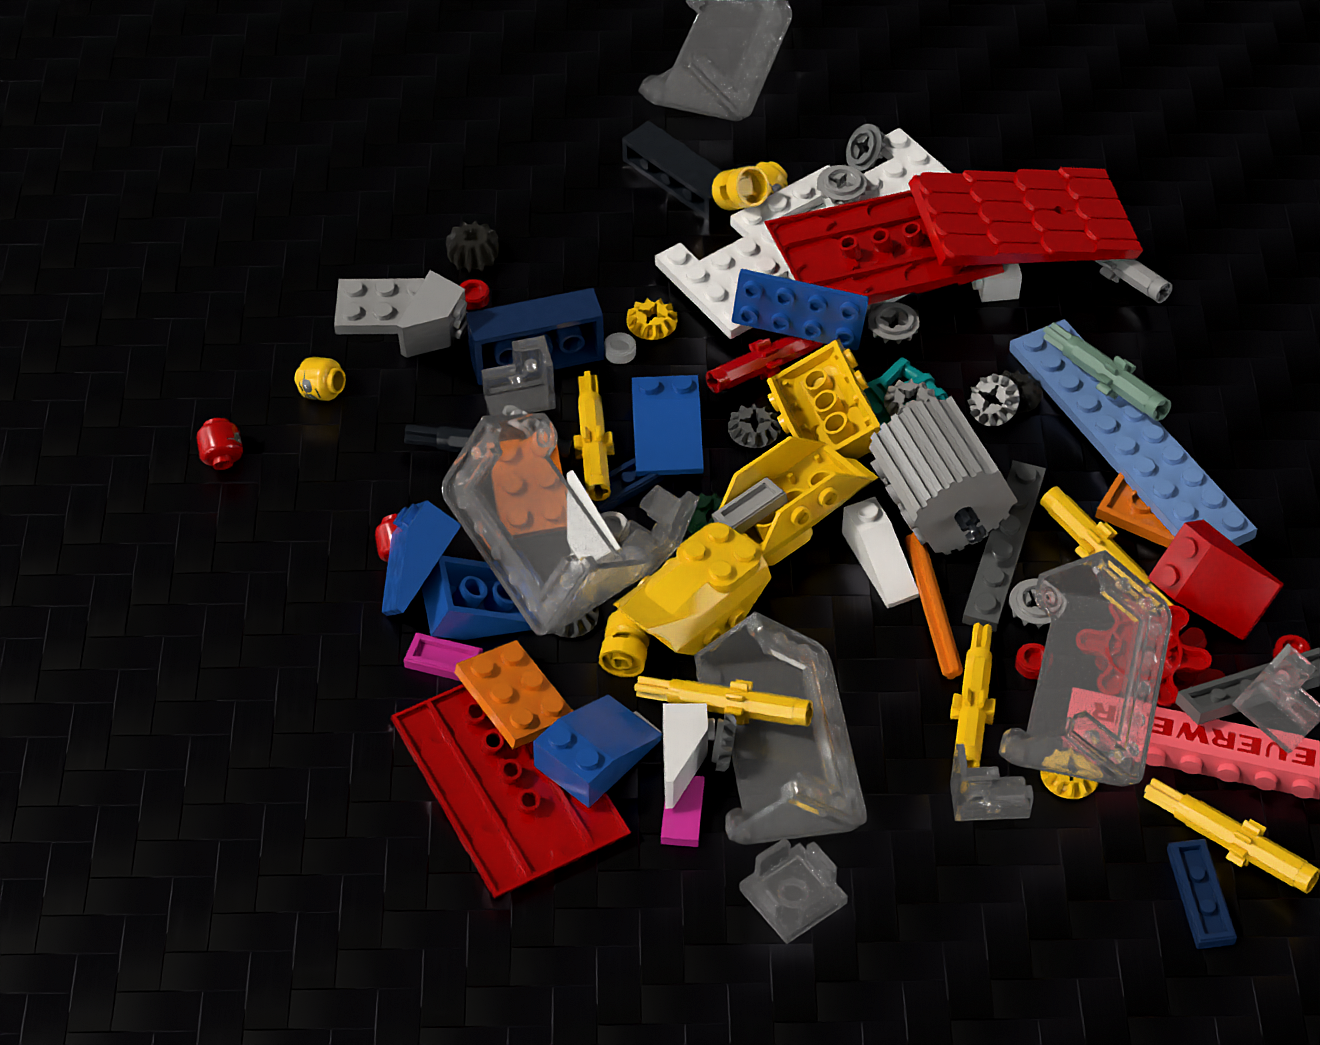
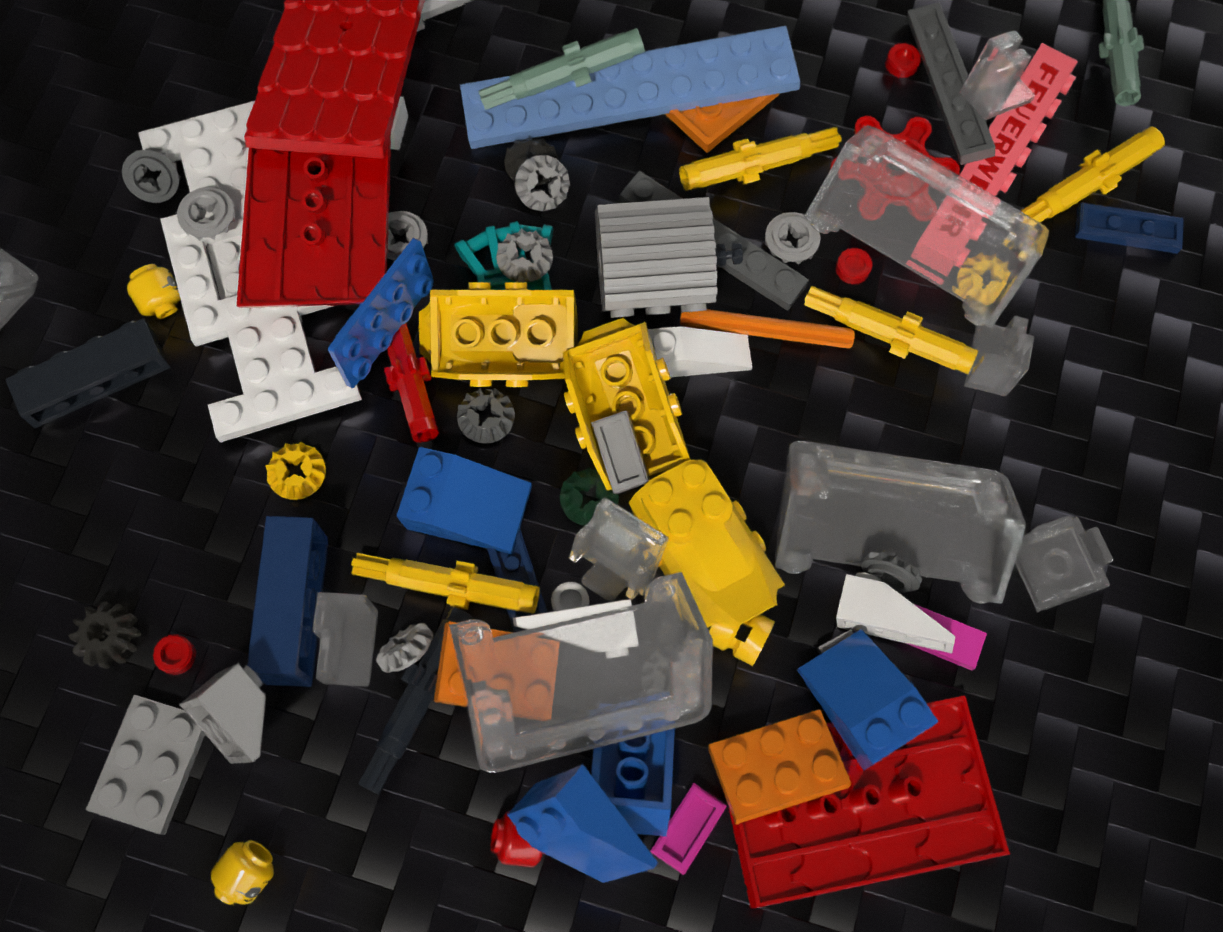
camera: 75 degrees left, 20 degrees up
white tile [604,333,636,364] -> none
yellow piece [634,676,813,727] -> none
yellow wheel [712,166,770,210] -> none
red slope [1148,519,1284,640] -> none

